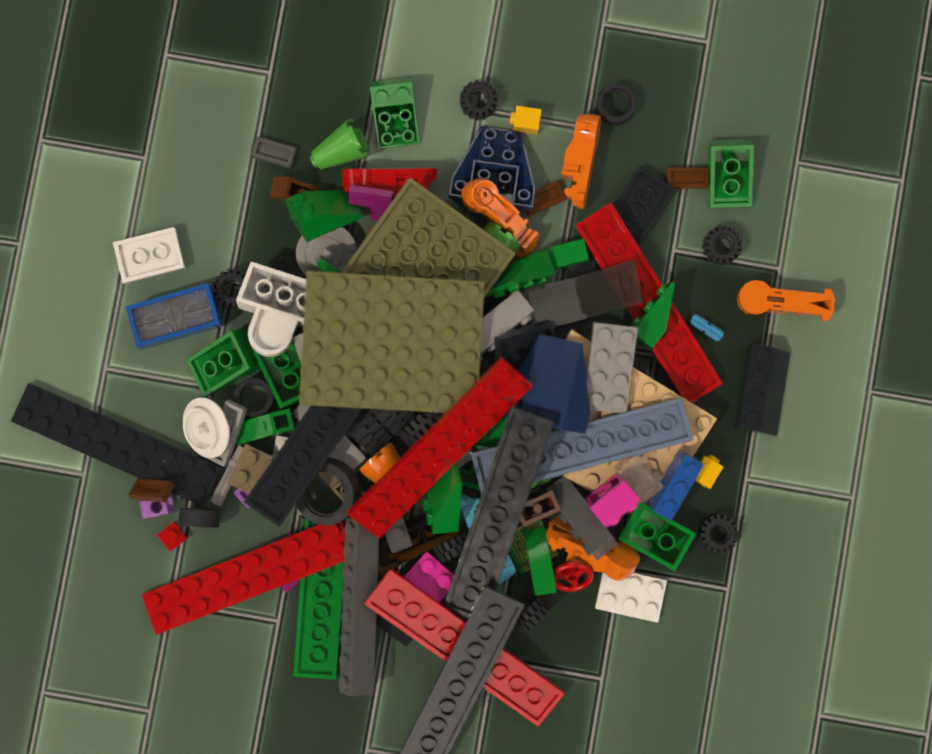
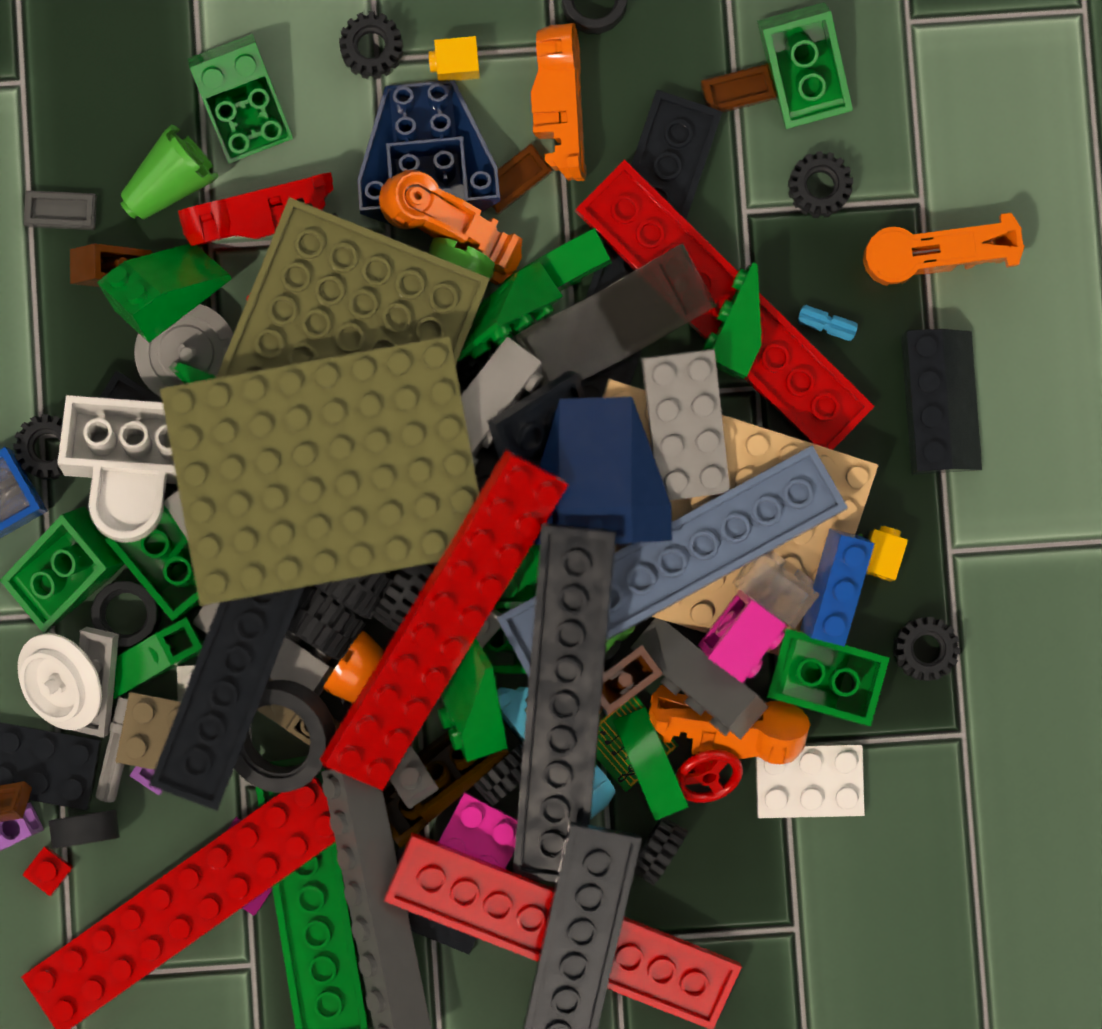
camera: 15 degrees left, 0 degrees up
magenta tile [349,185,393,221] -> none

